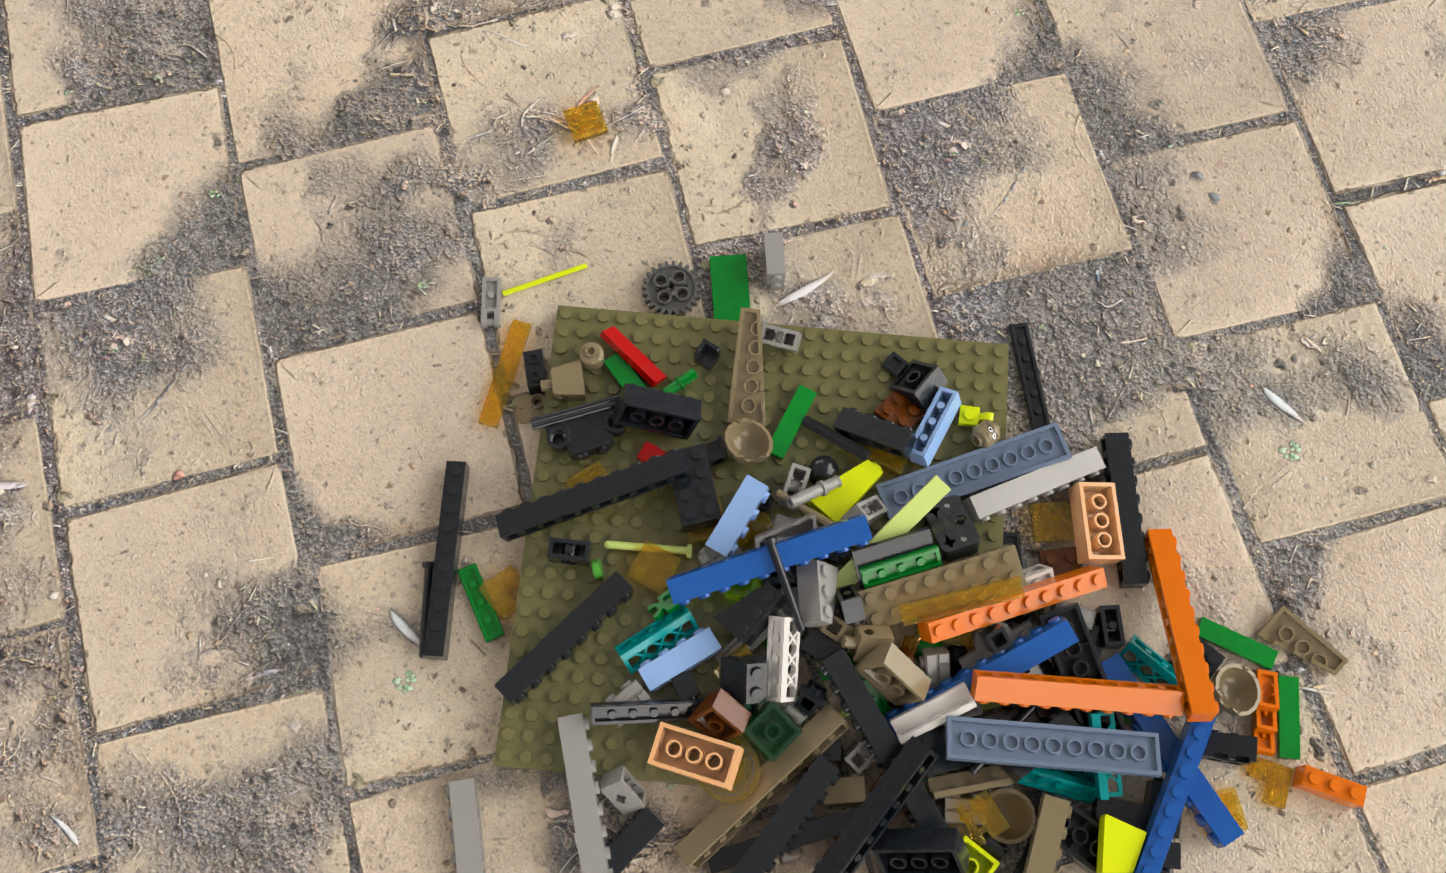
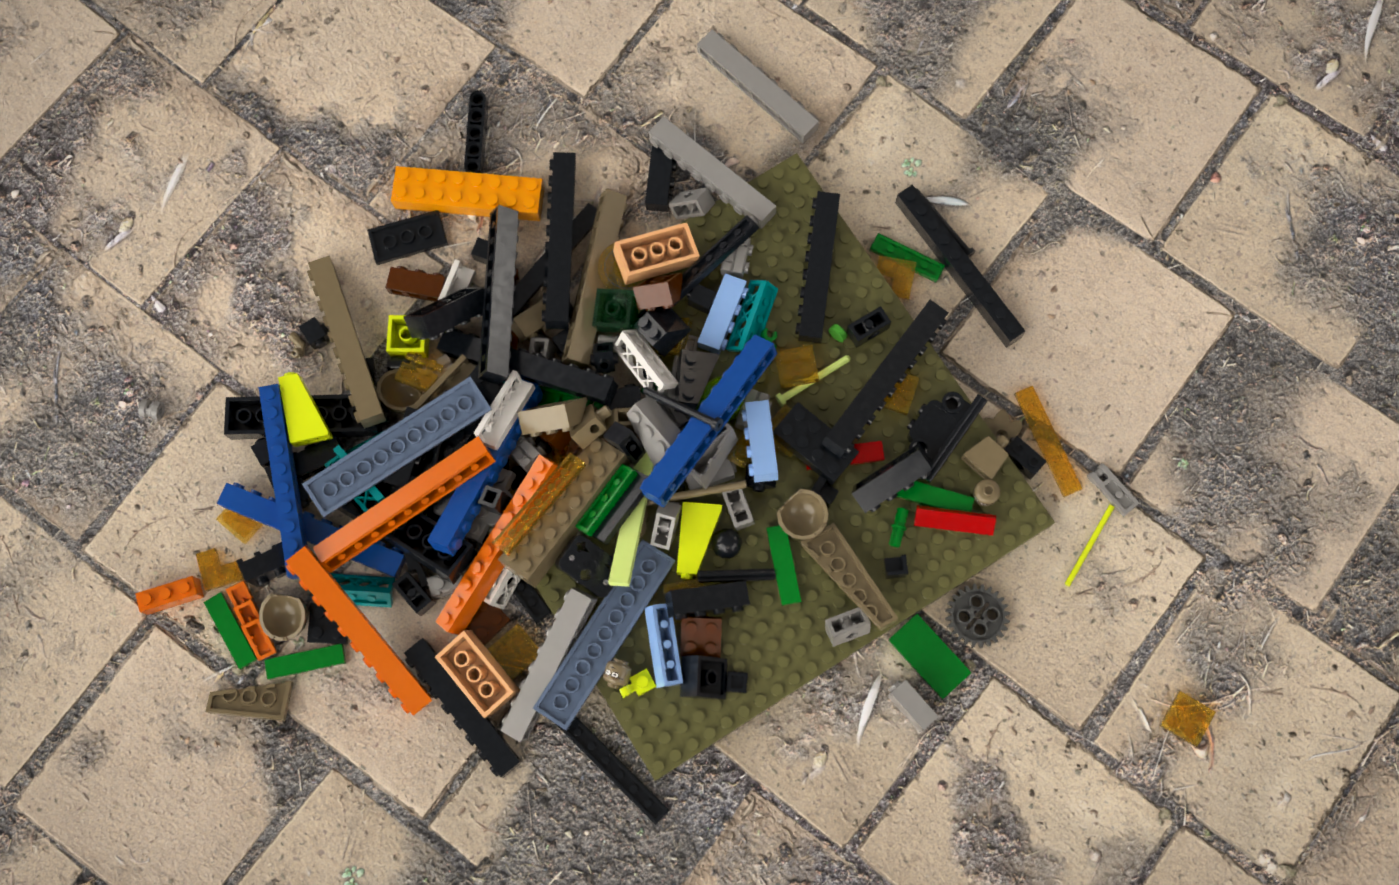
camera: 150 degrees right, 5 degrees up
light grey pin [786,475,842,509] -> none

